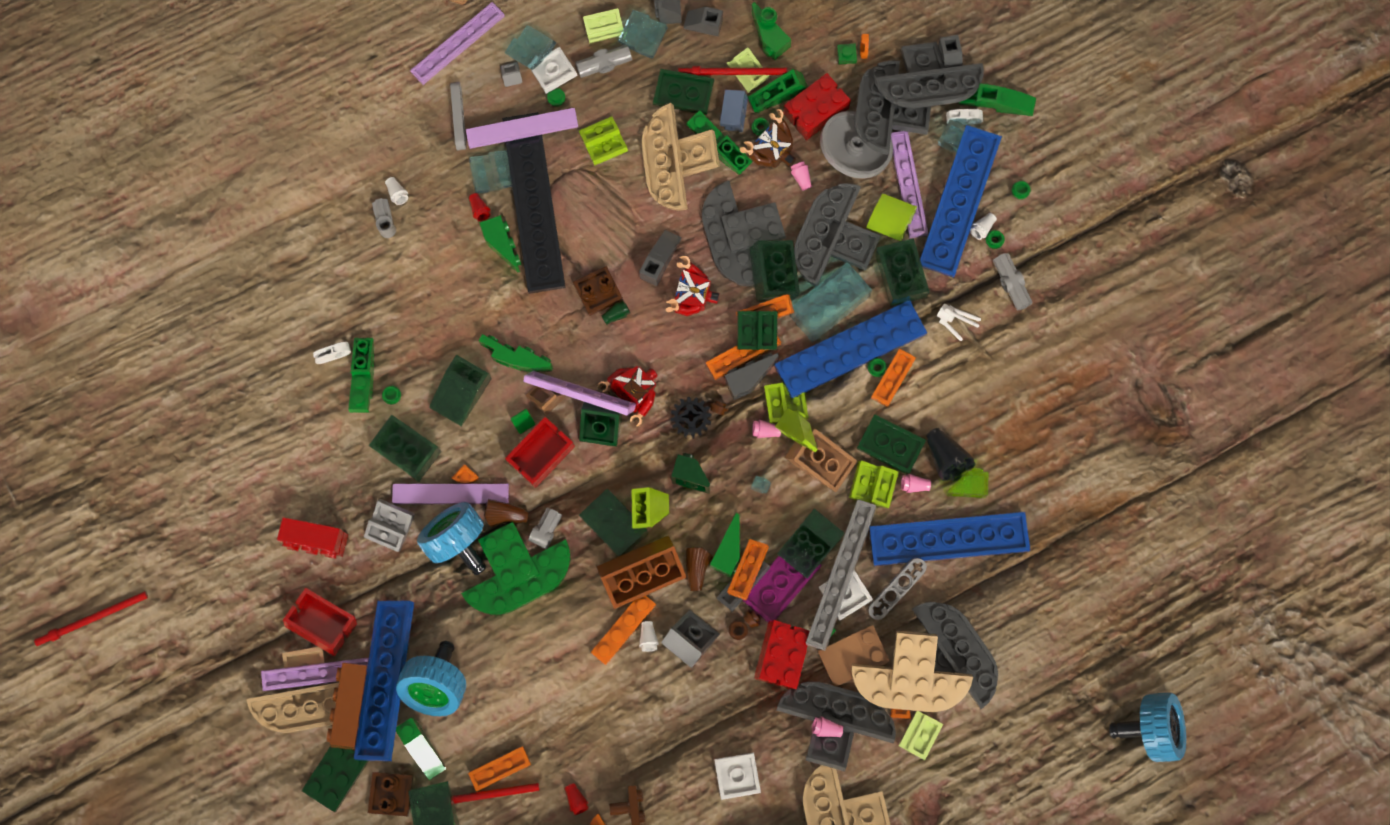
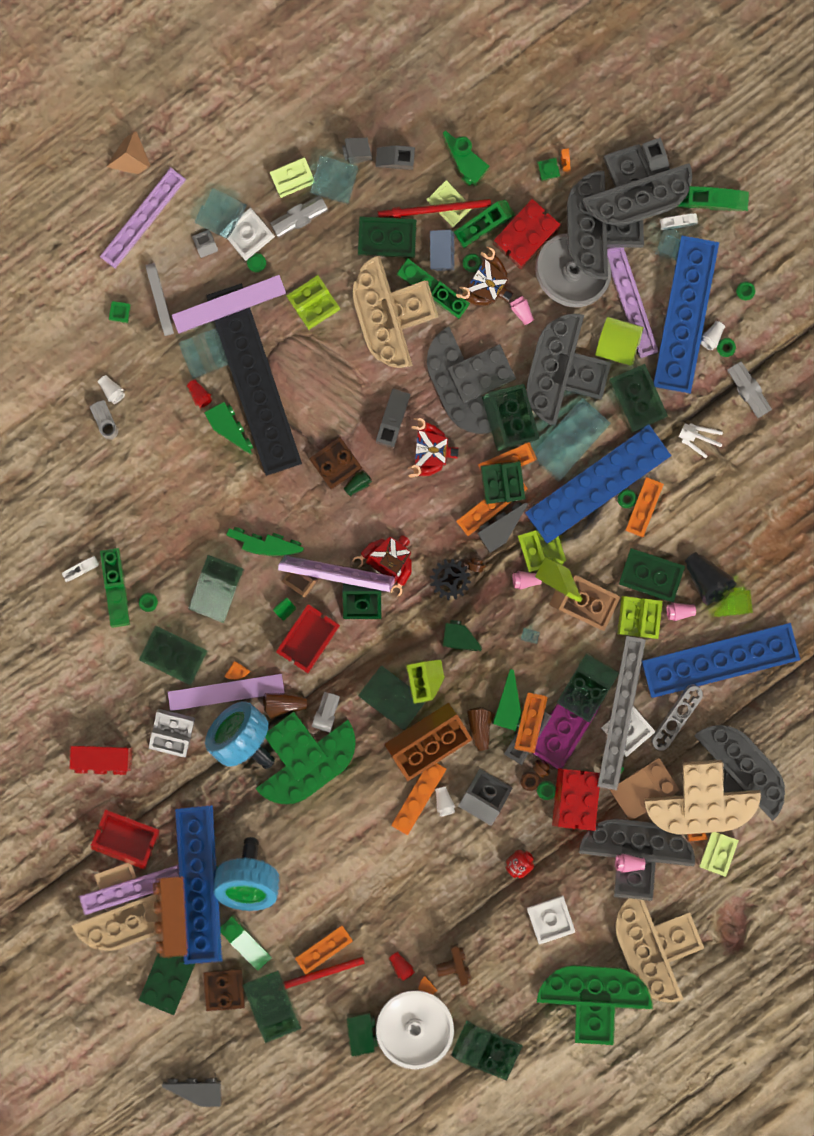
camera: 15 degrees left, 10 degrees up
none -> green plate [109,301,131,323]
none -> red head [505,850,534,878]
none -> green plate [537,781,556,800]

